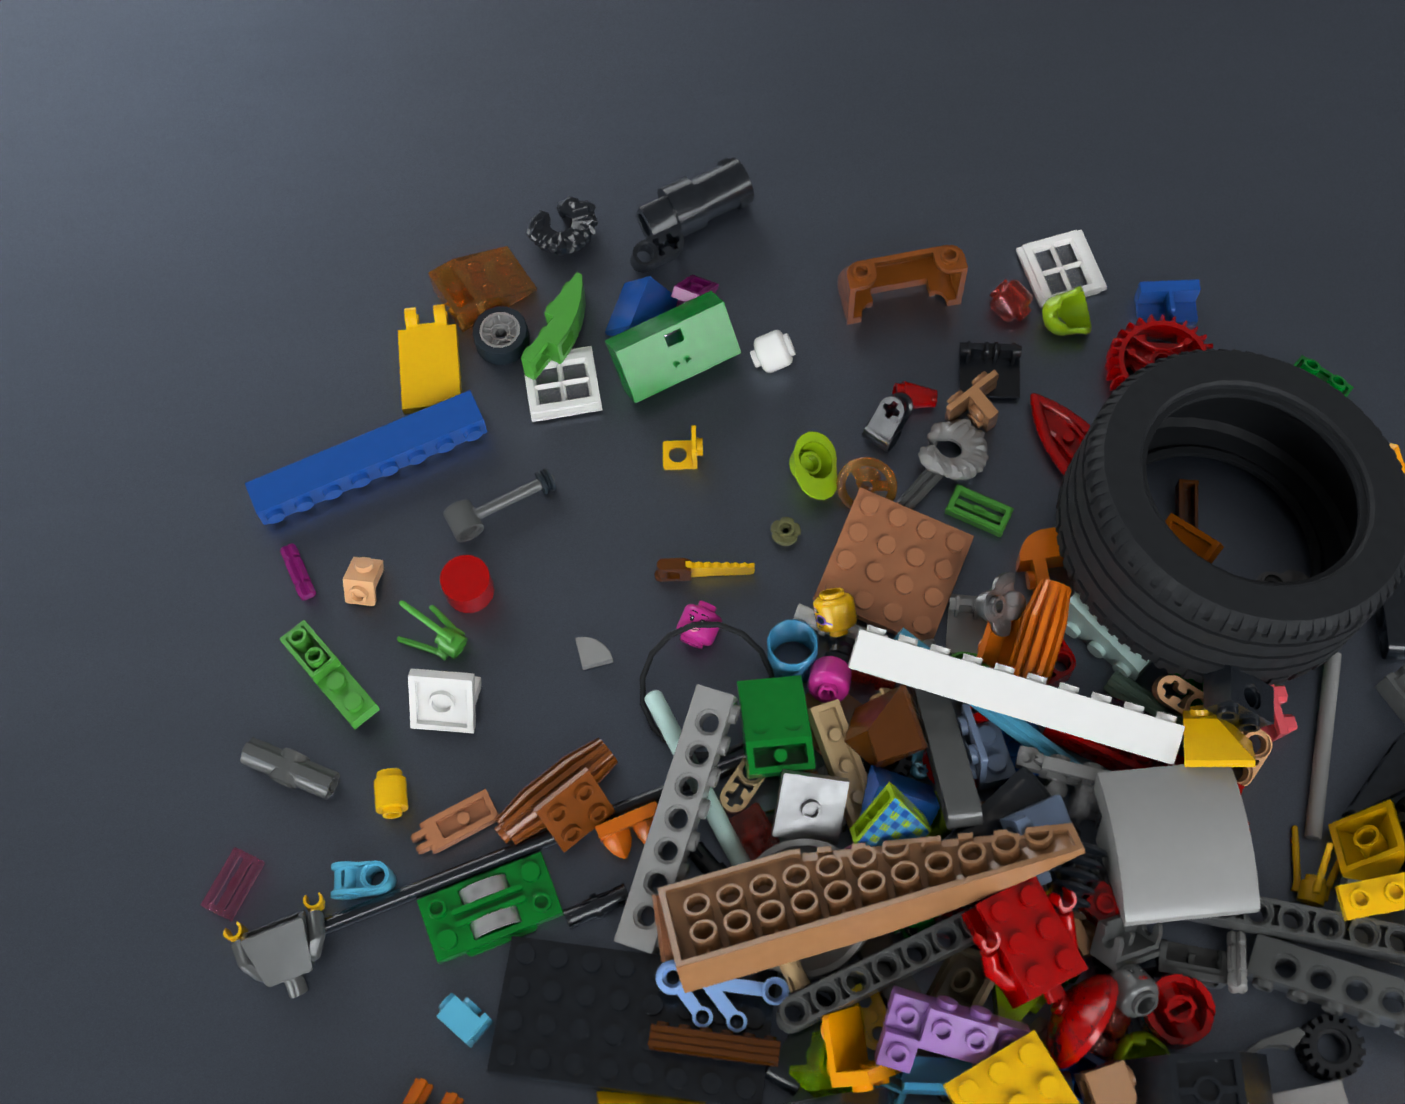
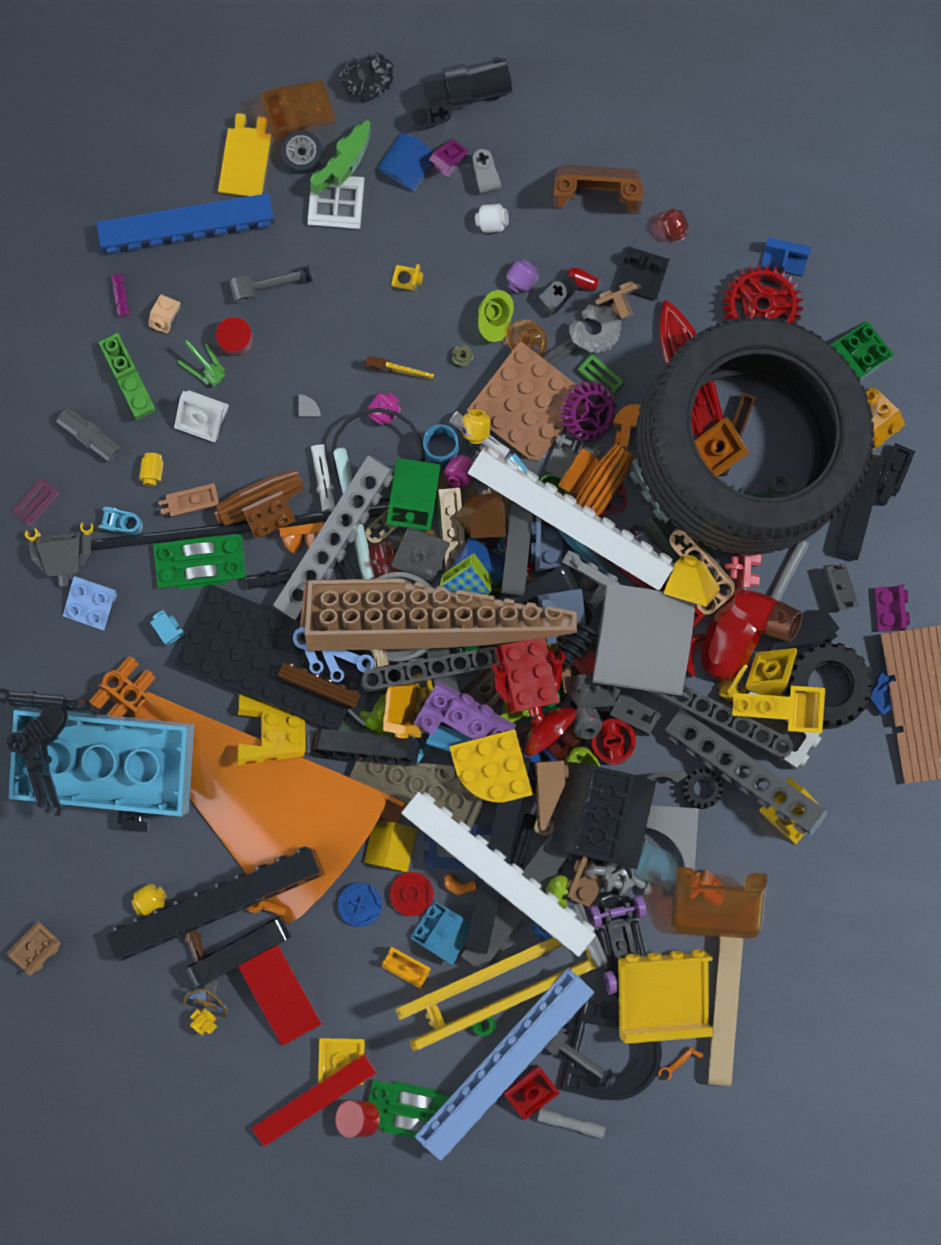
camera: 15 degrees right, 15 degrees up
brick [605,291,741,403] -> none
flat silver plate [976,572,1027,637] -> none
white piece [1016,230,1107,309] -> none
lime hair [1042,286,1092,336] -> none
black brick [1203,665,1274,732] -> none
light grey axle [1227,931,1248,994] -> none
none -> light blue hinge [63,576,117,630]
none -> white pin [311,445,335,512]
none -> light grey piece [473,149,501,194]
none -> medium lavender head [506,259,538,293]
none -> magenta gear [559,381,618,441]
none -> red piece [701,589,803,682]

